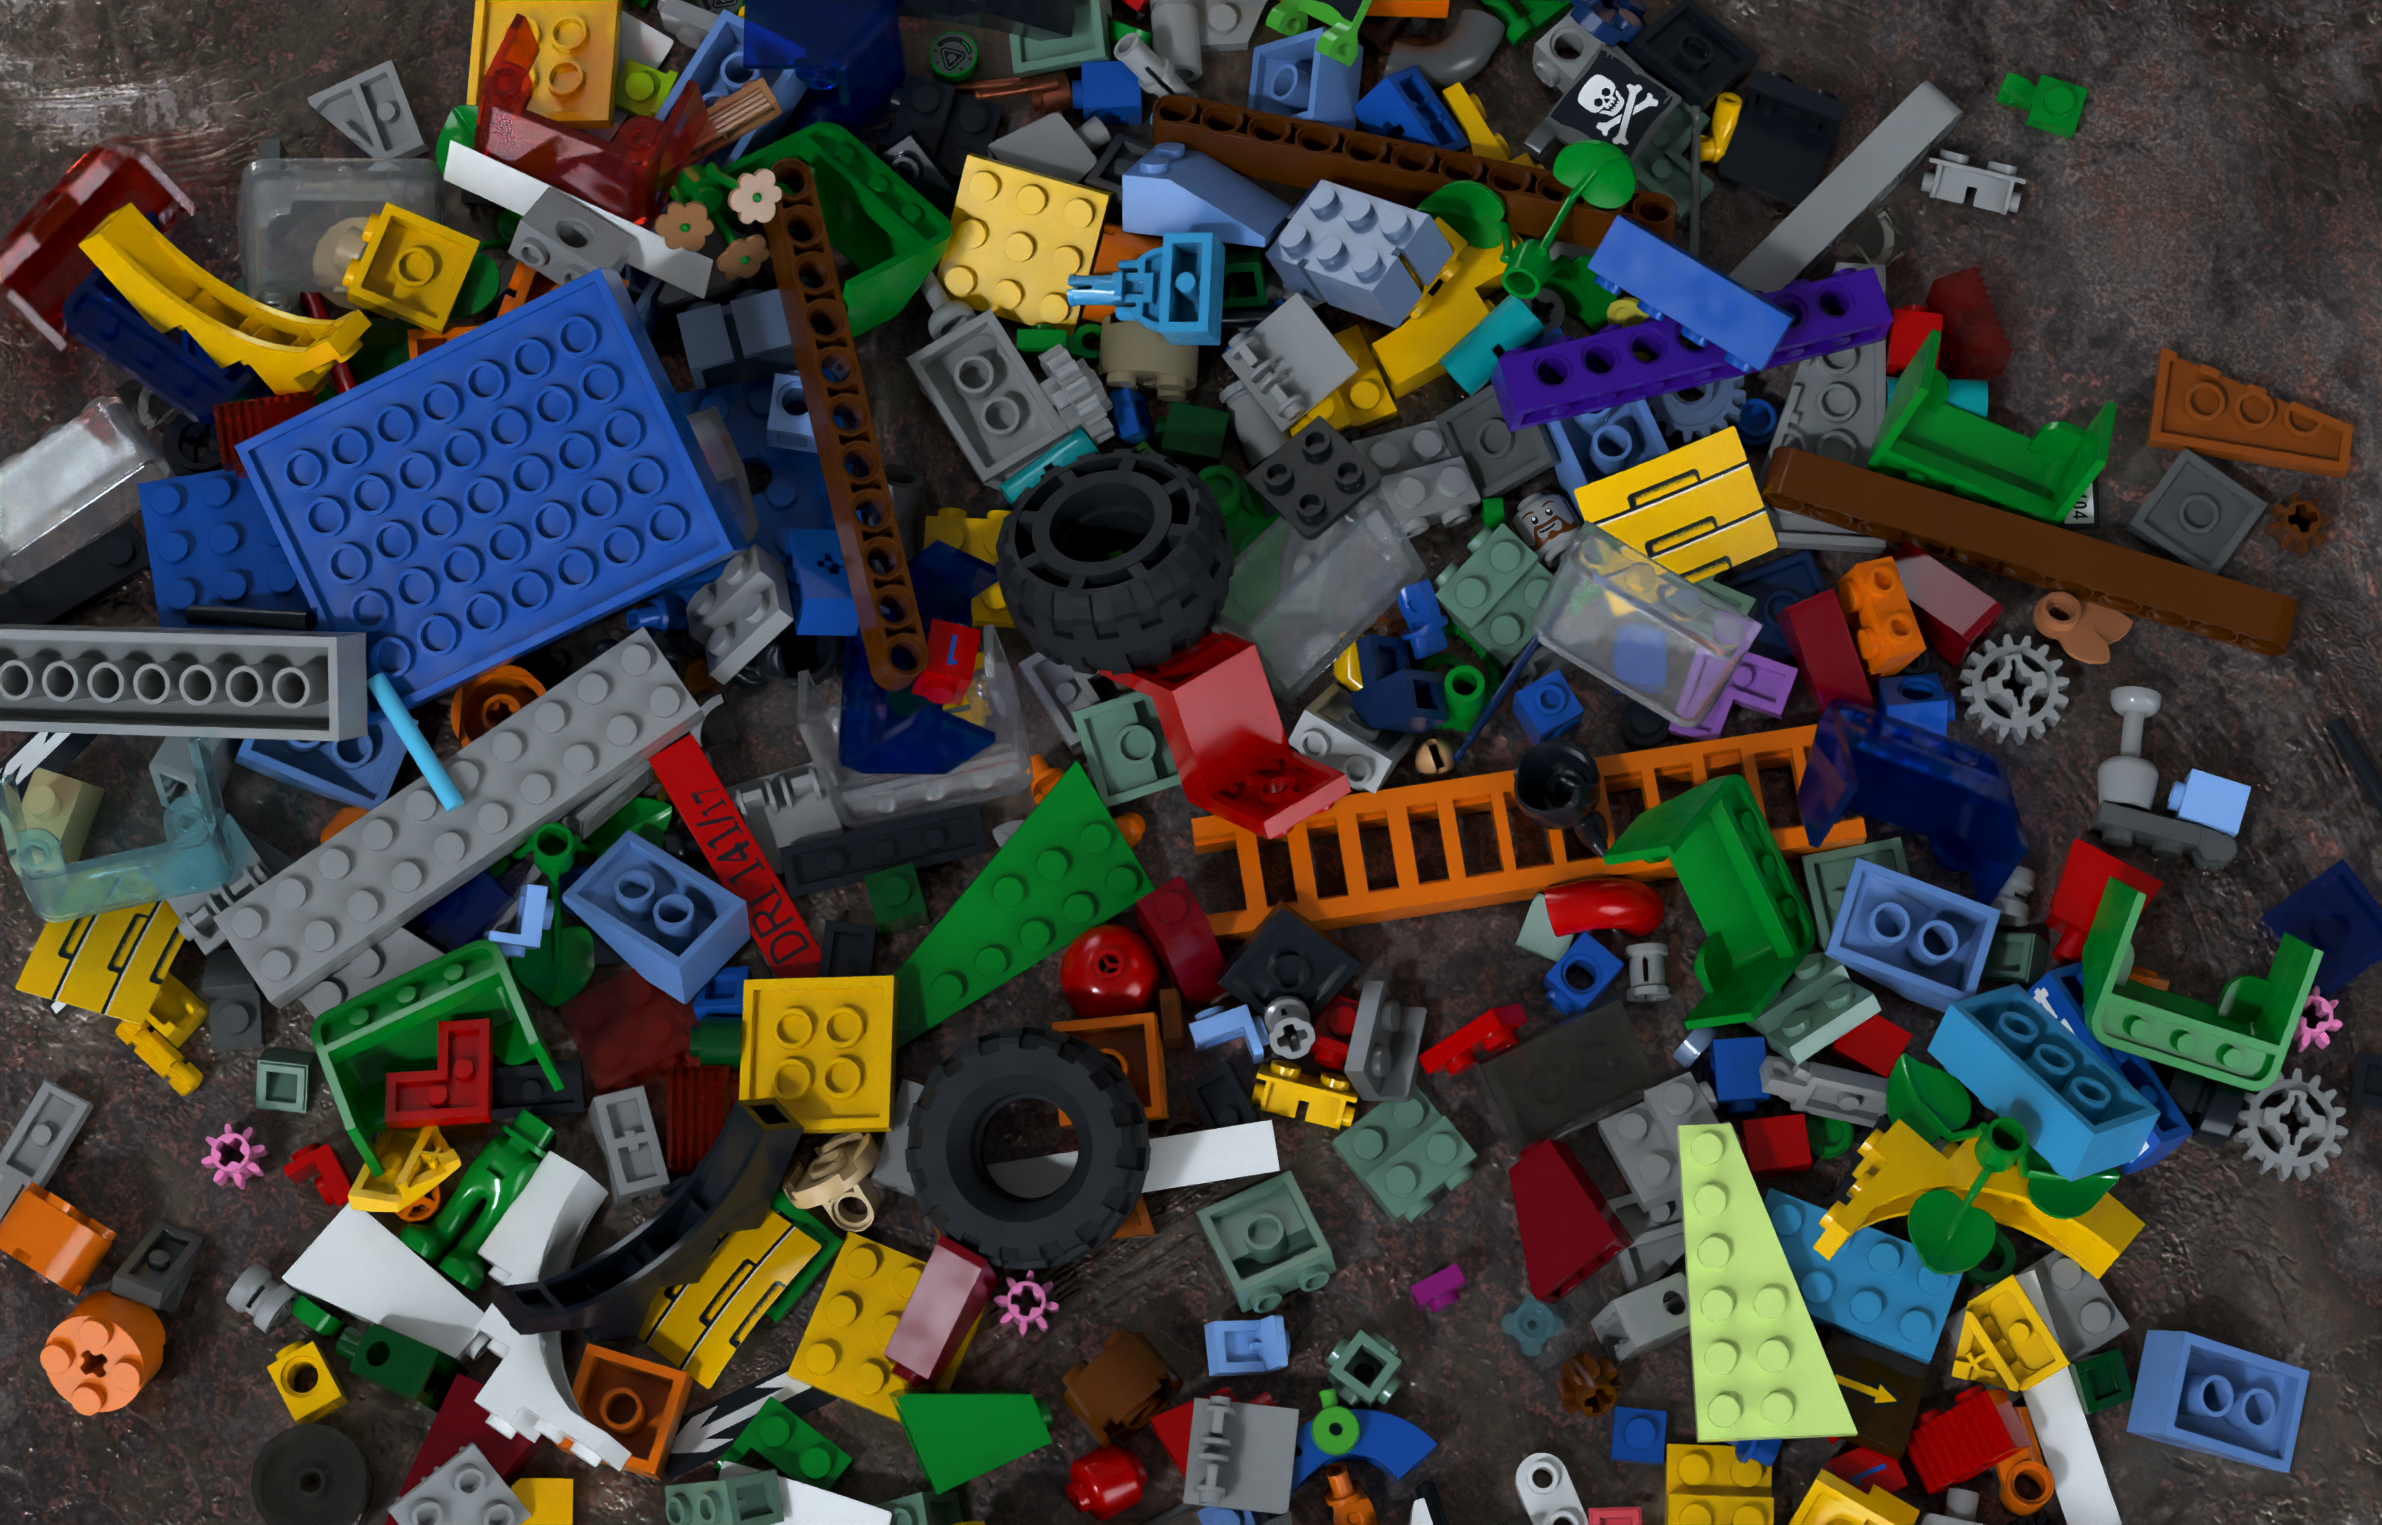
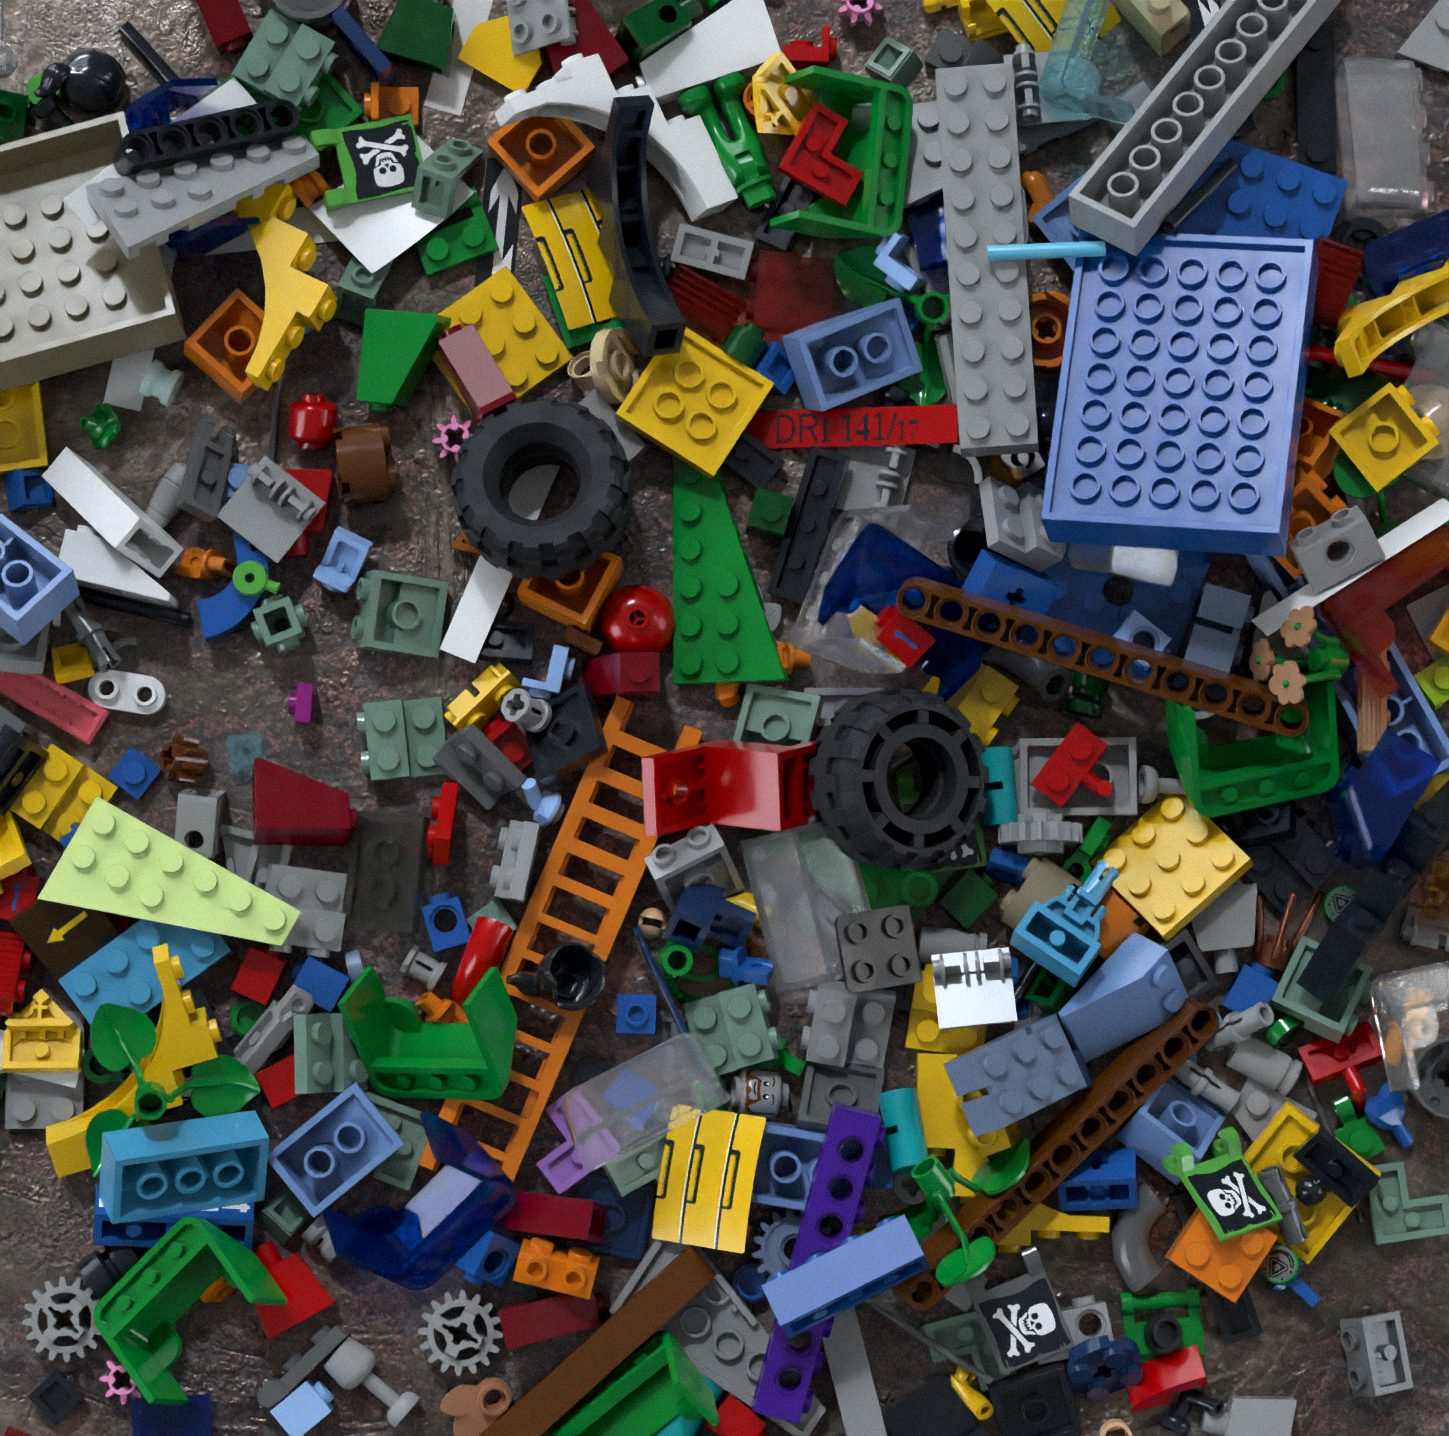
camera: 115 degrees right, 10 degrees up
none -> orange piece [415,991,469,1023]
none -> light grey plate [489,820,542,904]
none -> light blue plate [521,778,564,828]
none -> red plate [1030,722,1112,808]
none -> dark green wheel [1064,672,1110,719]
none -> light grey pin [1171,1059,1241,1114]

